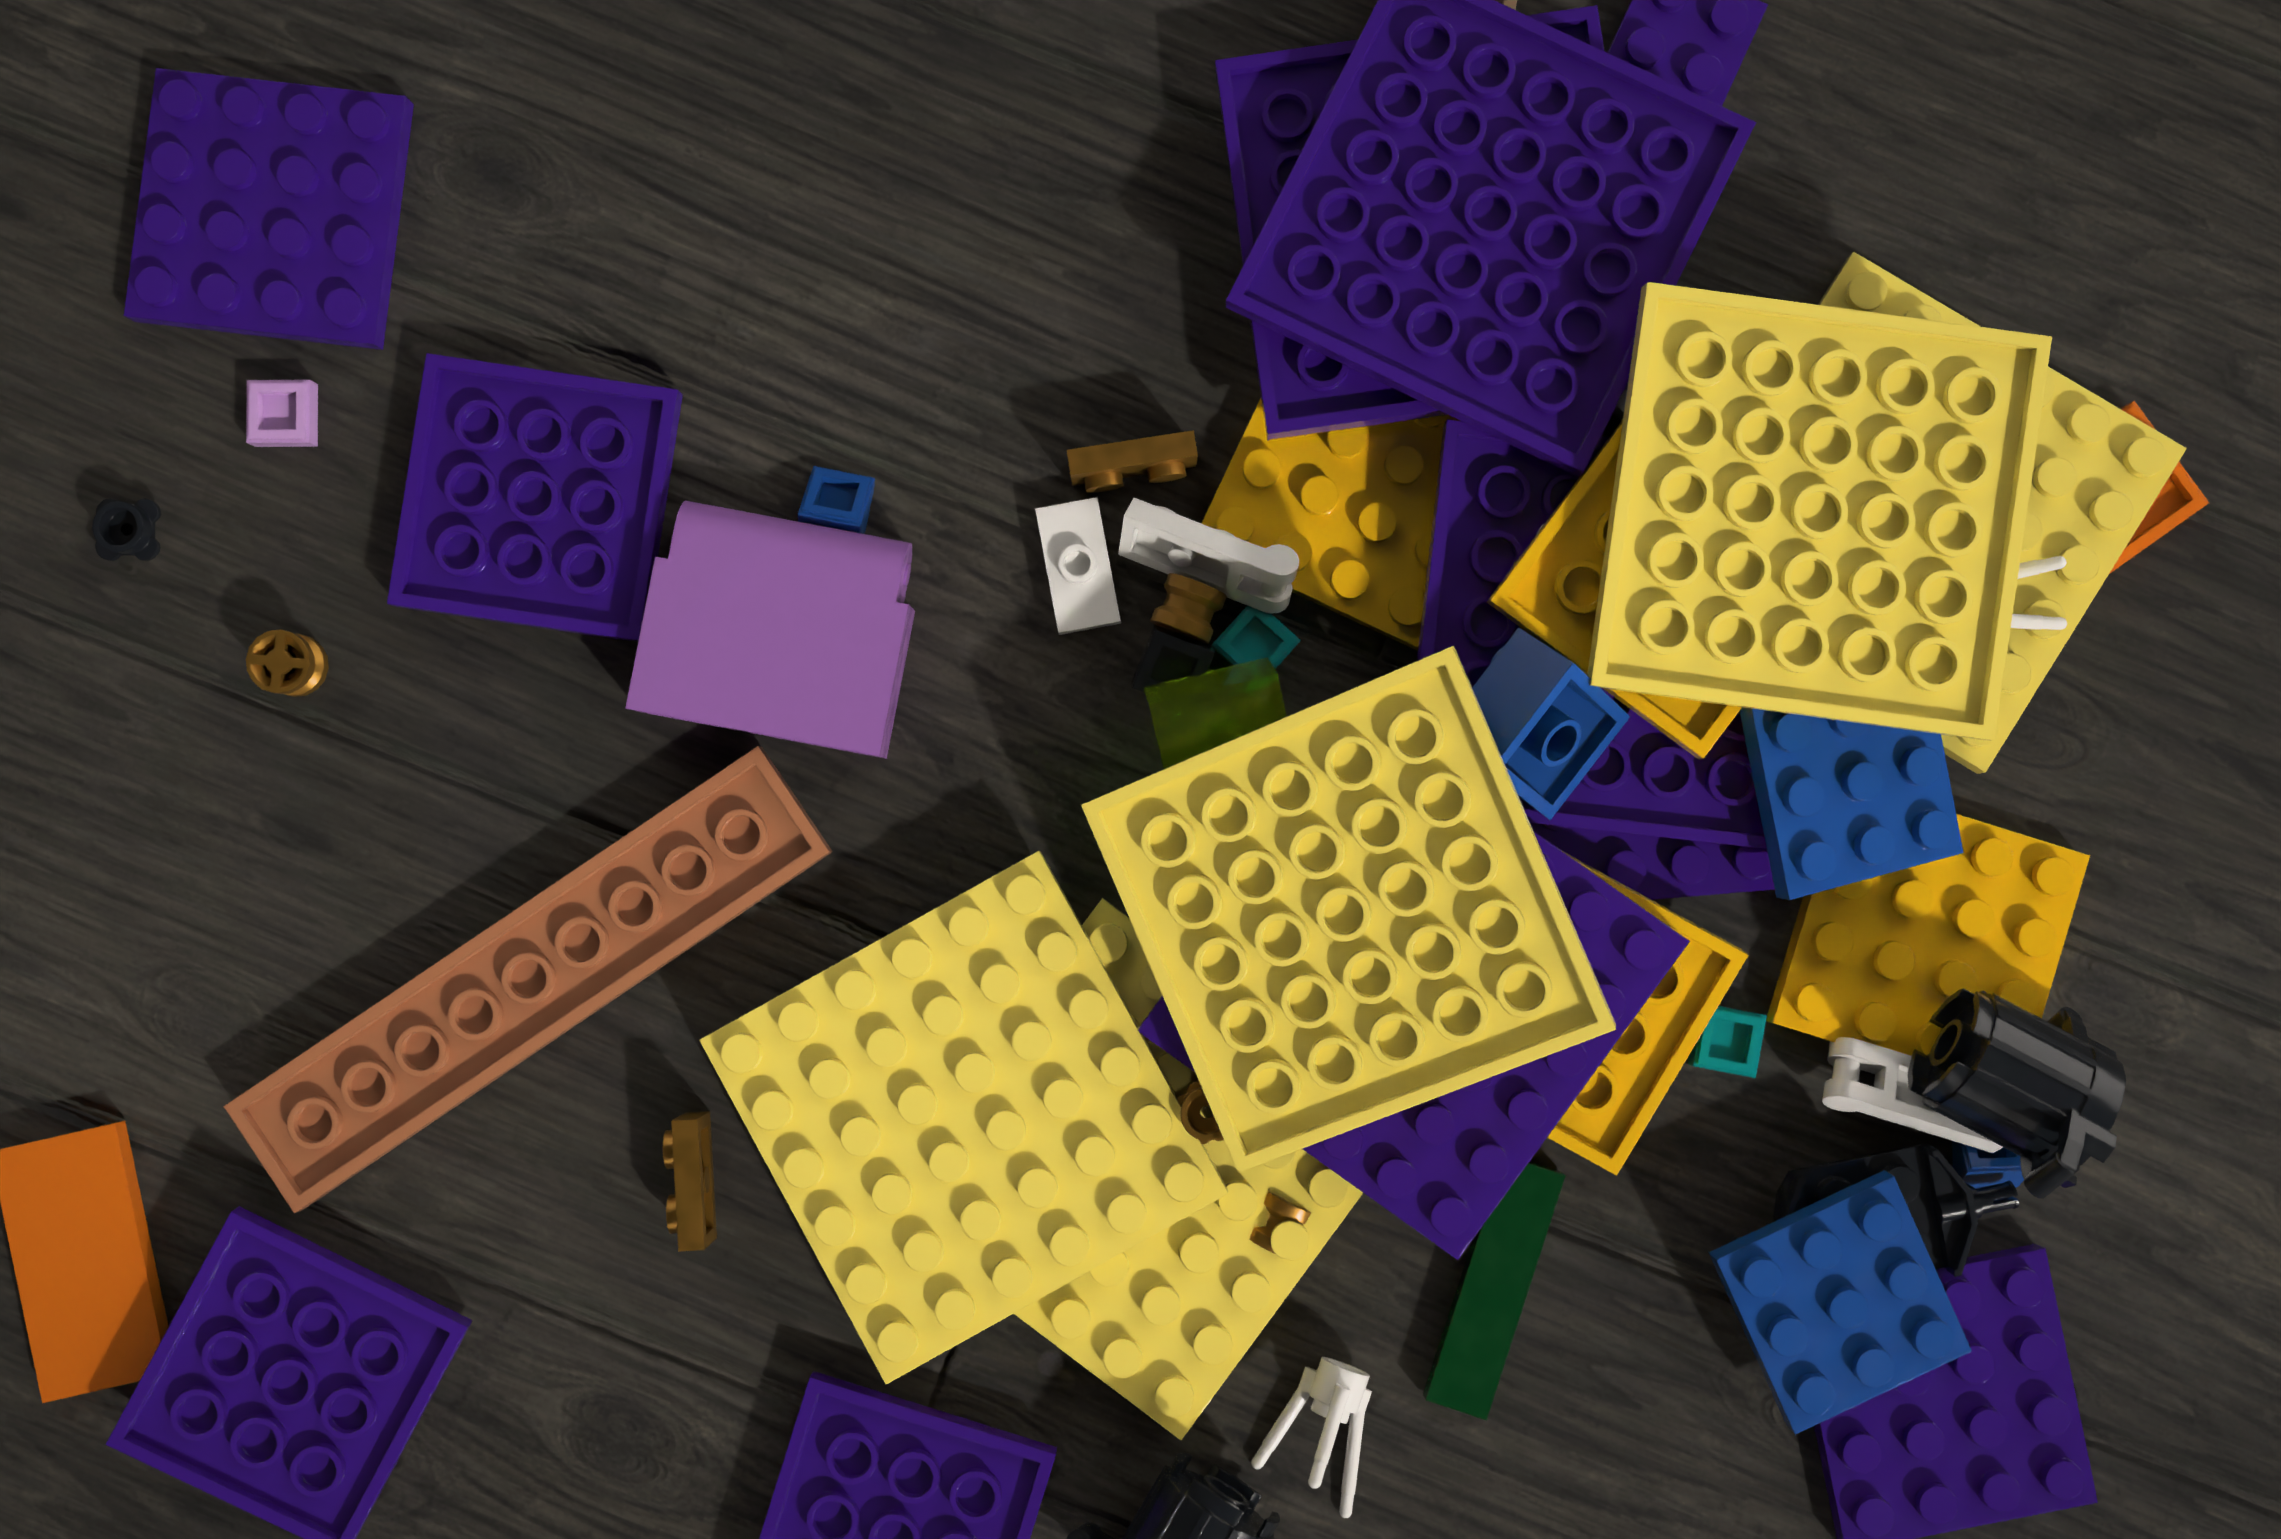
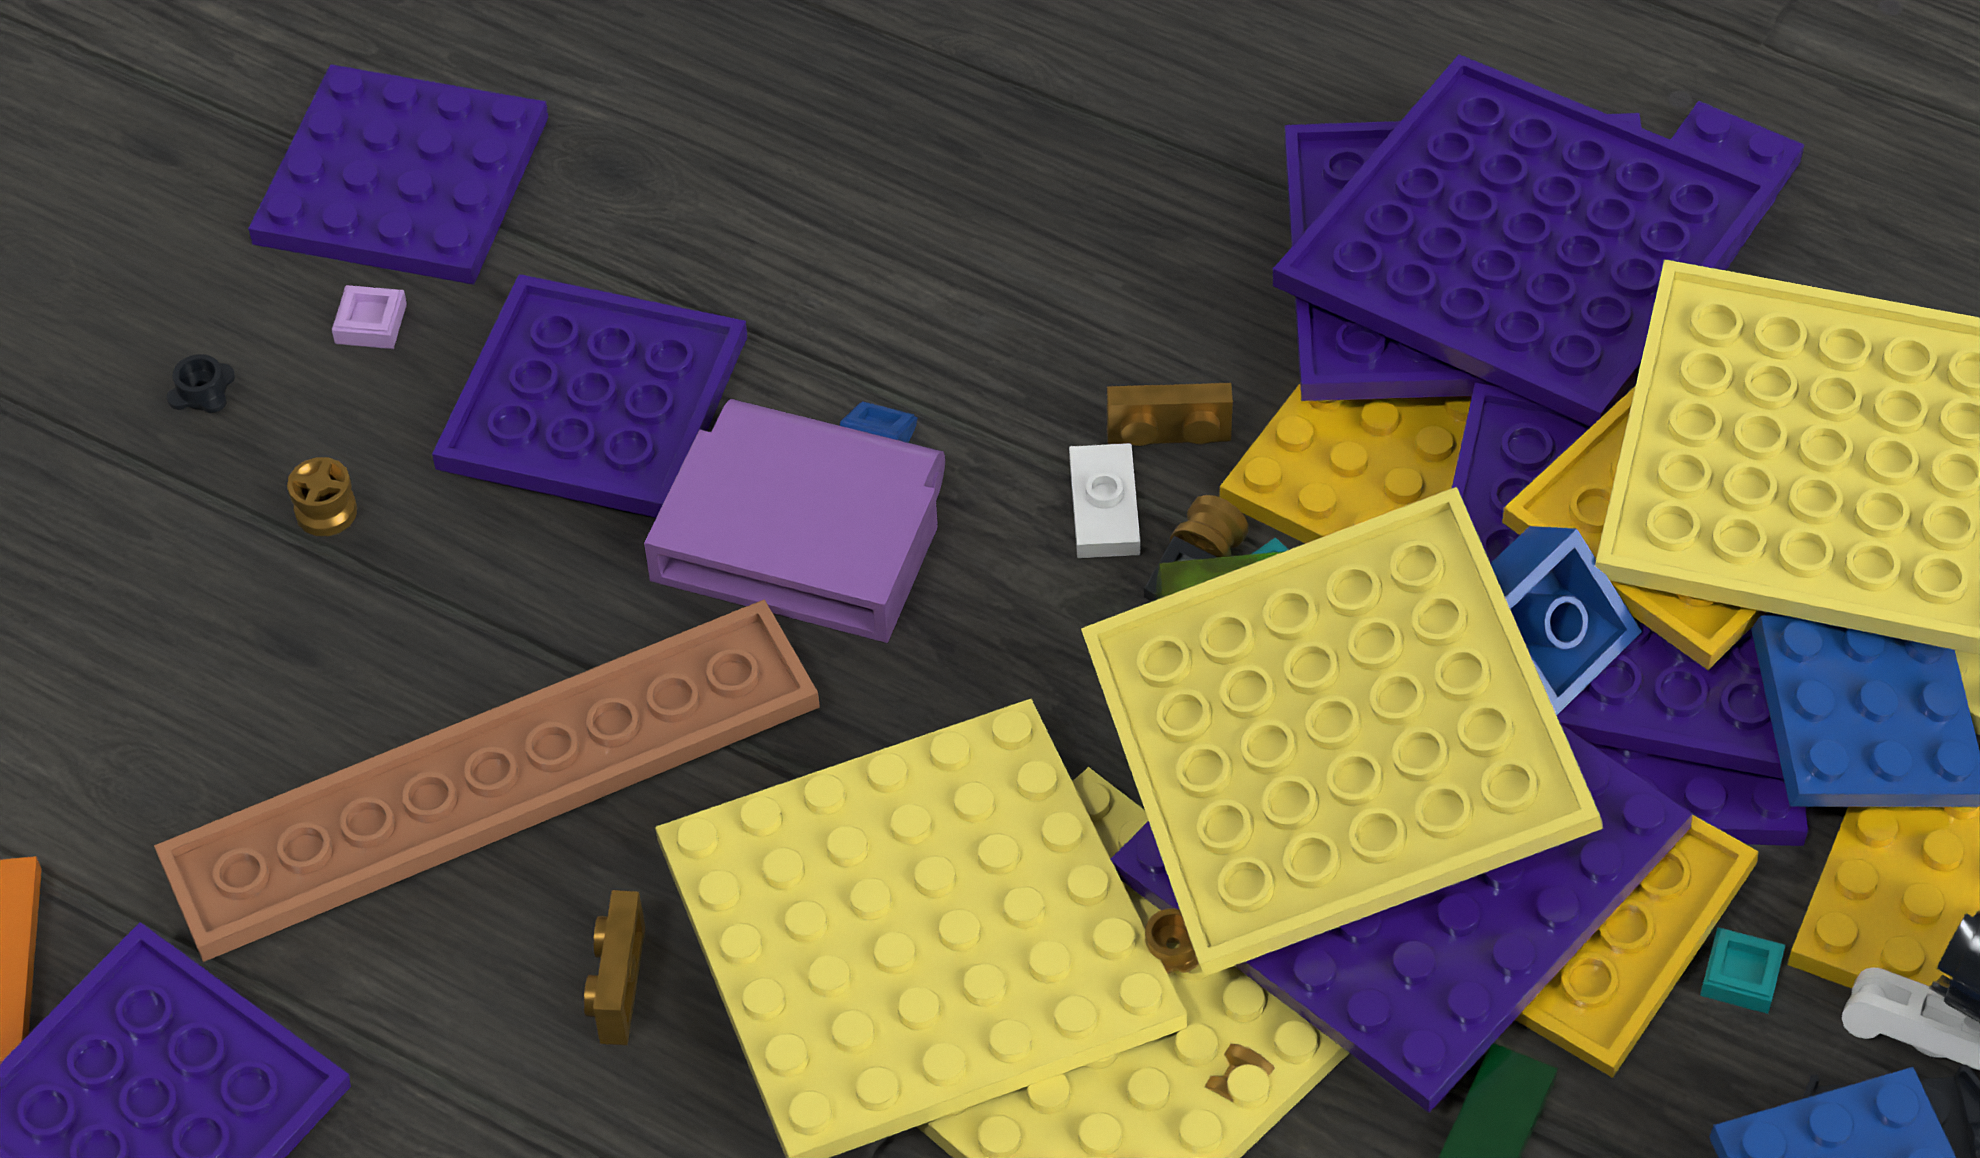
camera: 10 degrees right, 35 degrees down
white plate [1118,498,1300,614] -> none

